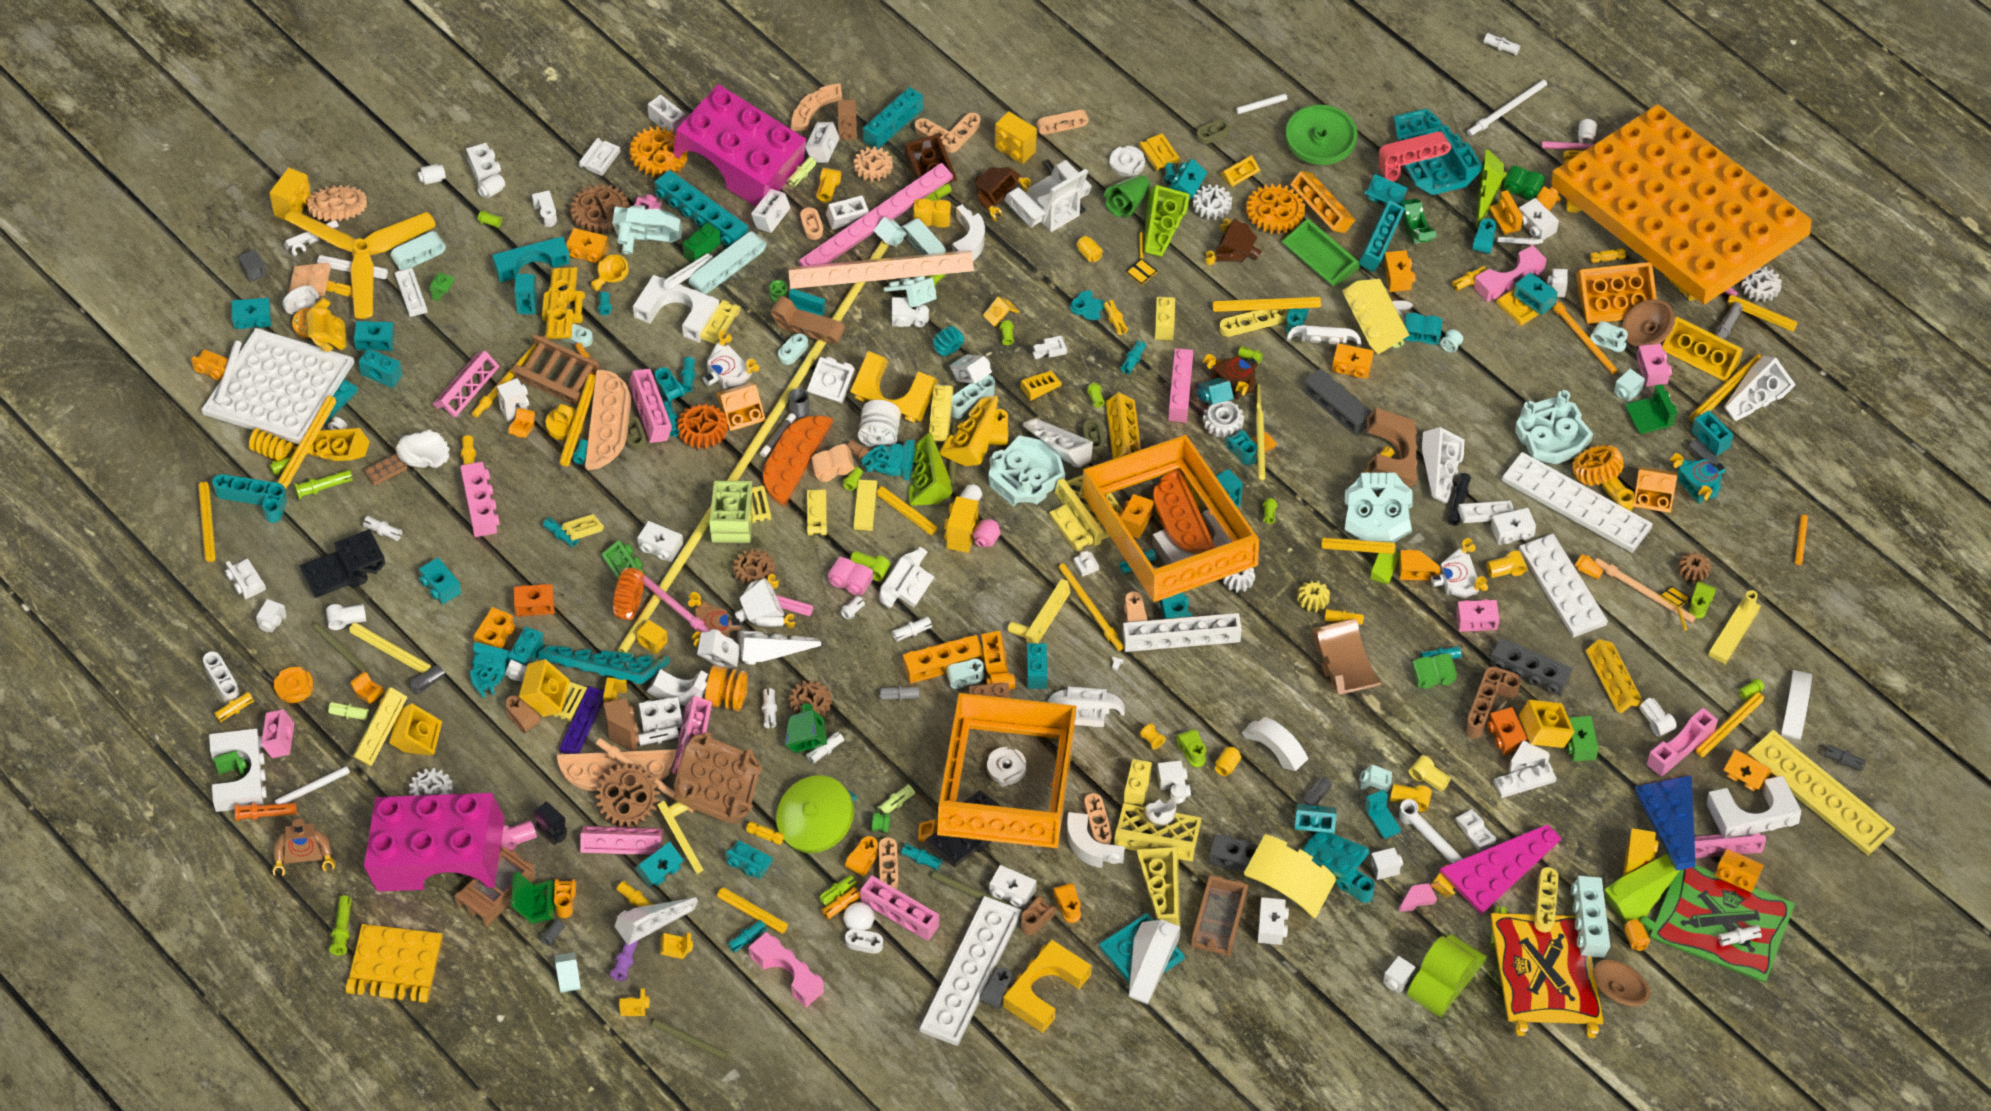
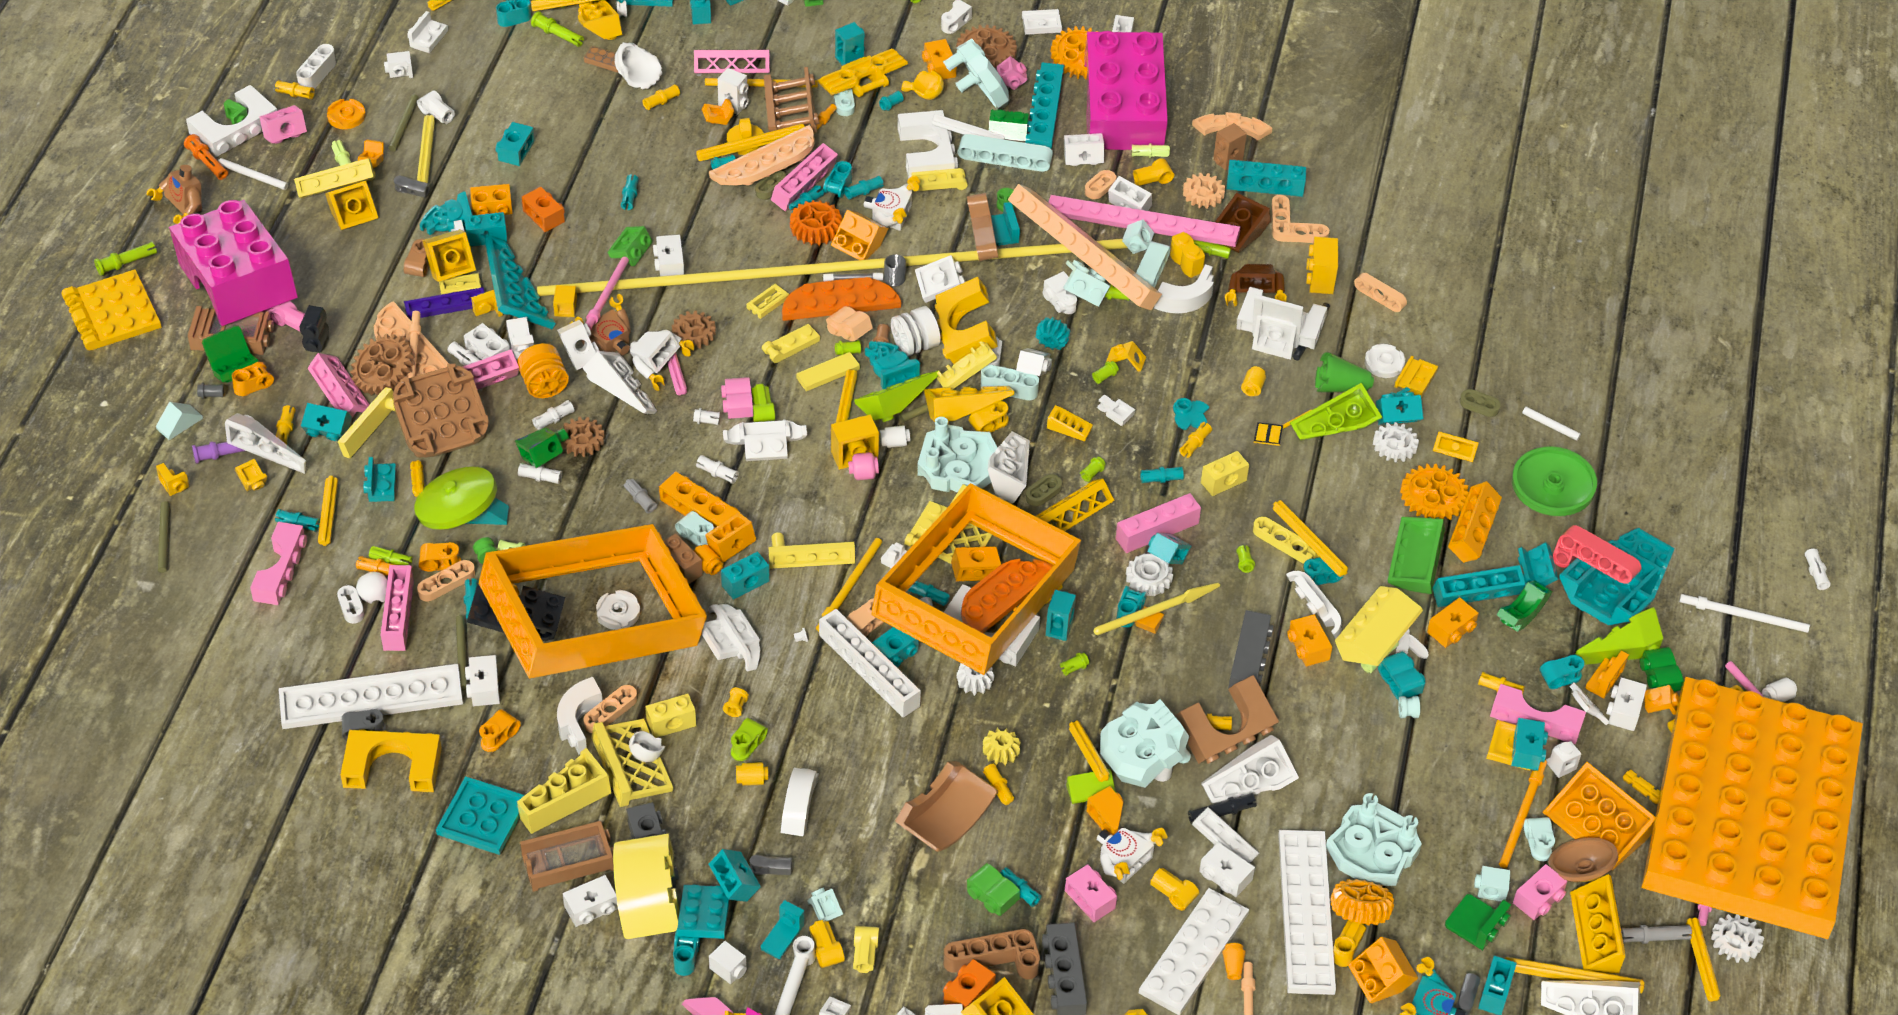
camera: 55 degrees right, 5 degrees down
black piece [300,529,386,598] -> none
white pin [363,516,402,541] -> none
white gear [409,768,453,796] -> none
bright pink brick [460,462,500,537] -> none
teal arch [492,236,570,282] -> none
light yellow tile [562,514,604,541] -> none
medium nougat slope [603,698,639,751] -> none
orange gear [613,568,645,620] -> none
yellowish green brick [710,481,752,543] -> none
light aqua plate [778,334,808,365] -> none
white brick [805,122,840,163] -> none
medium nougat piece [1021,896,1057,935] -> none
white wedge [1129,920,1180,1004] -> none
white brick [1157,761,1191,804] -> none
reddish brown torso [1202,354,1258,400] -> none
reddish brown torso [1205,218,1262,265] -> none

